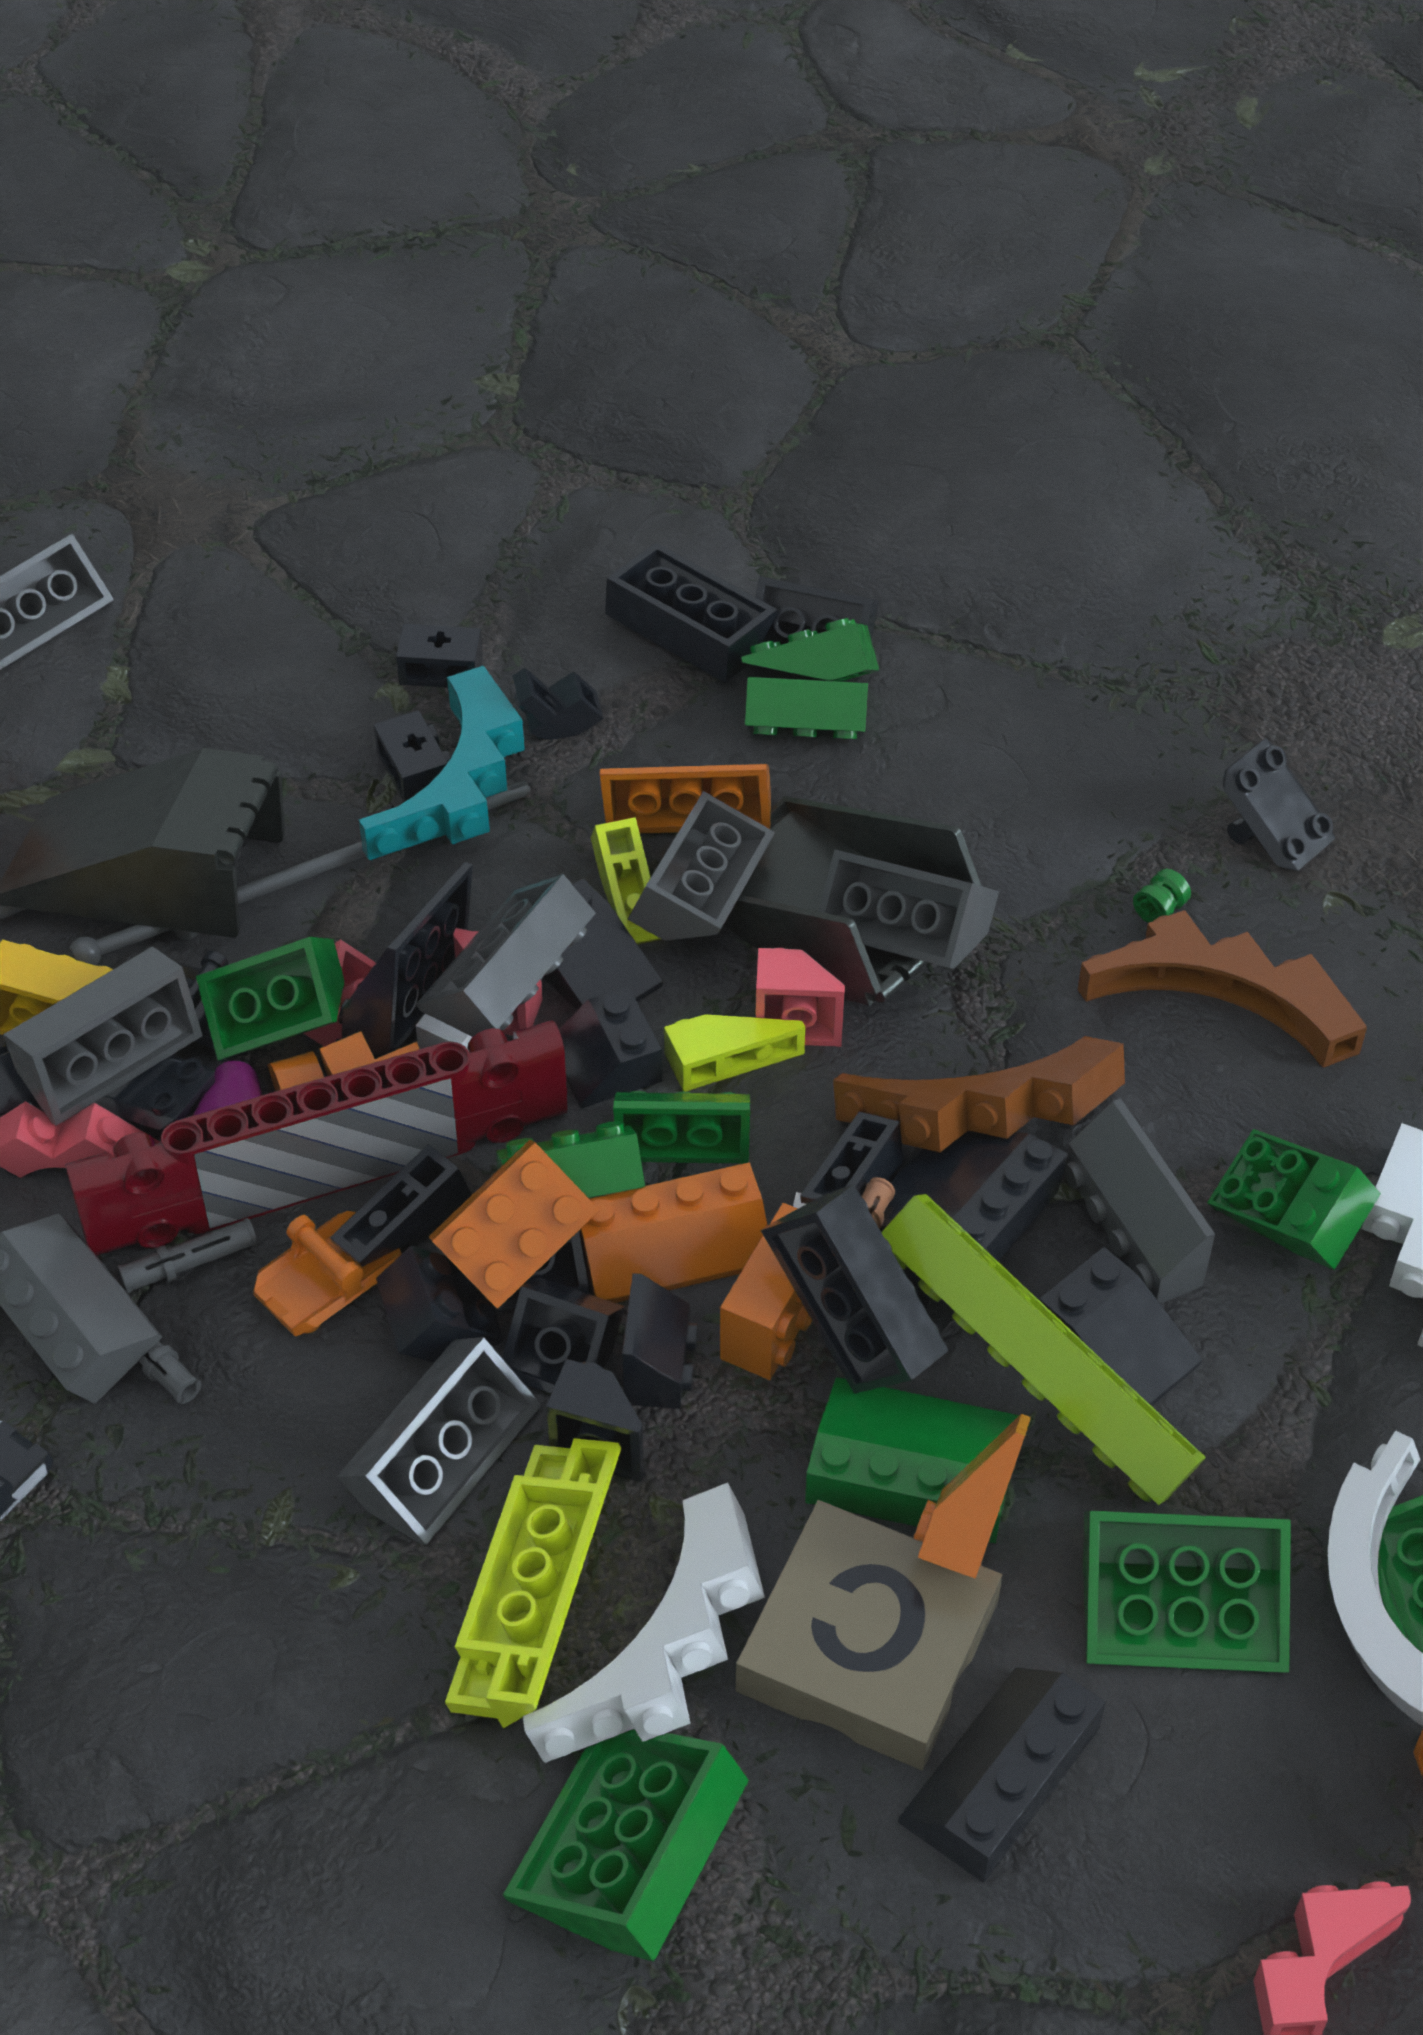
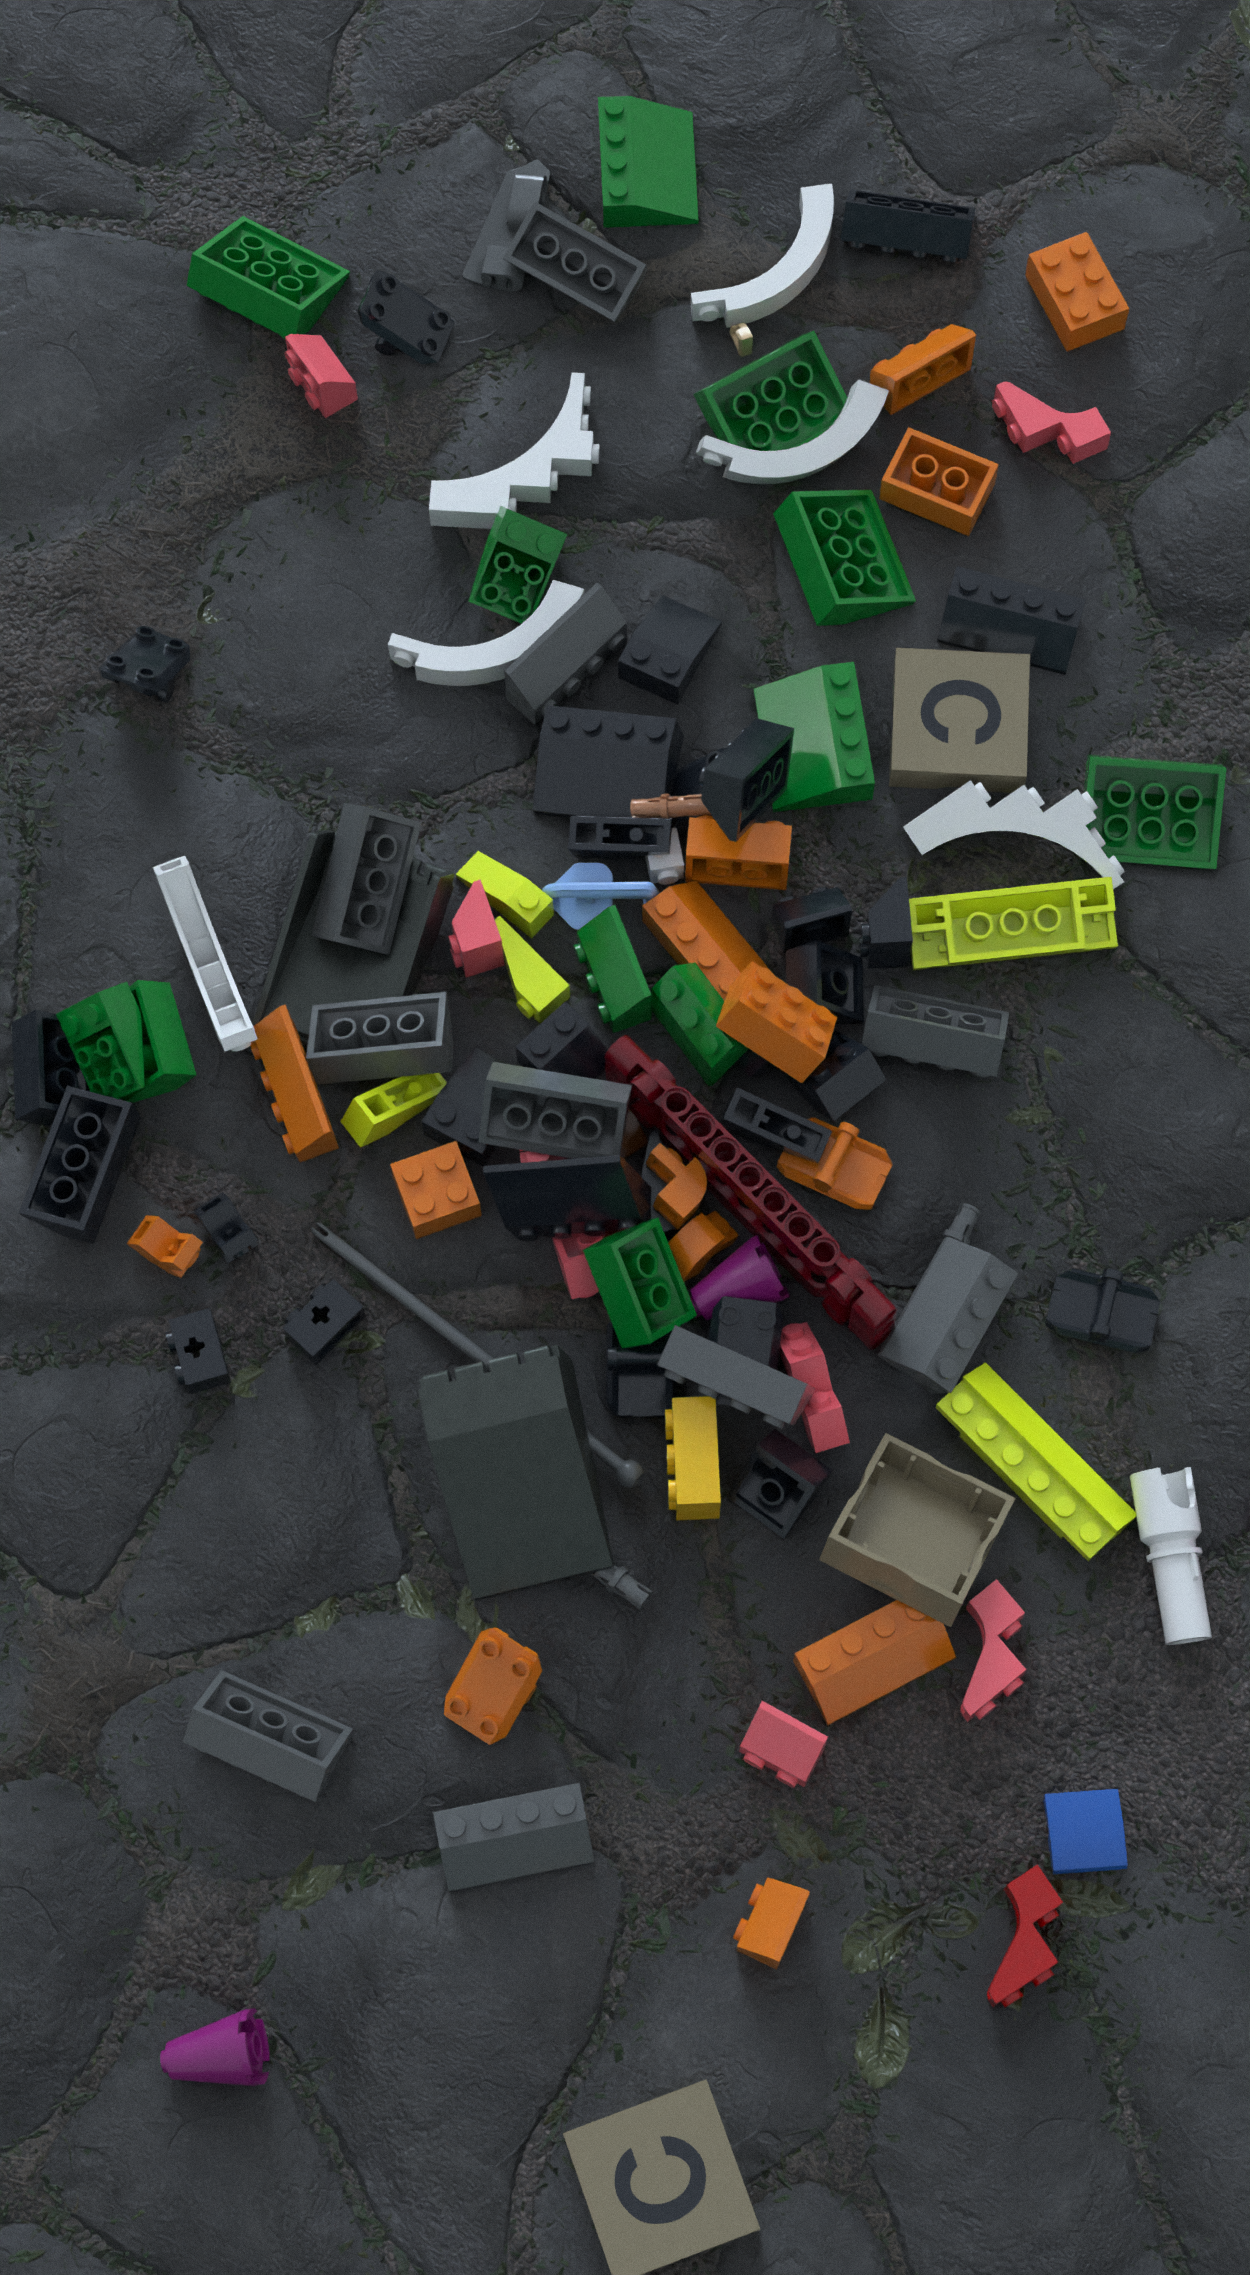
camera: 110 degrees left, 20 degrees up
dark grey pin [117,1218,258,1294] -> none
teal arch [359,665,525,860] -> none
dark orange arch [833,1036,1125,1152] -> none
lime brick [882,1194,1206,1505] -> none
orange slope [913,1414,1031,1579] -> none
dark orange arch [1077,910,1367,1068] -> none
green wheel [1133,868,1191,923] -> none
none -> orange brick [127,1215,203,1278]
none -> white arch [153,856,258,1051]
none -> white arch [388,580,584,686]
none -> orange brick [390,1141,482,1239]
none -> neon yellow slope [456,851,554,939]
none -> light blue piece [542,863,660,930]
none -> orange brick [879,427,999,536]

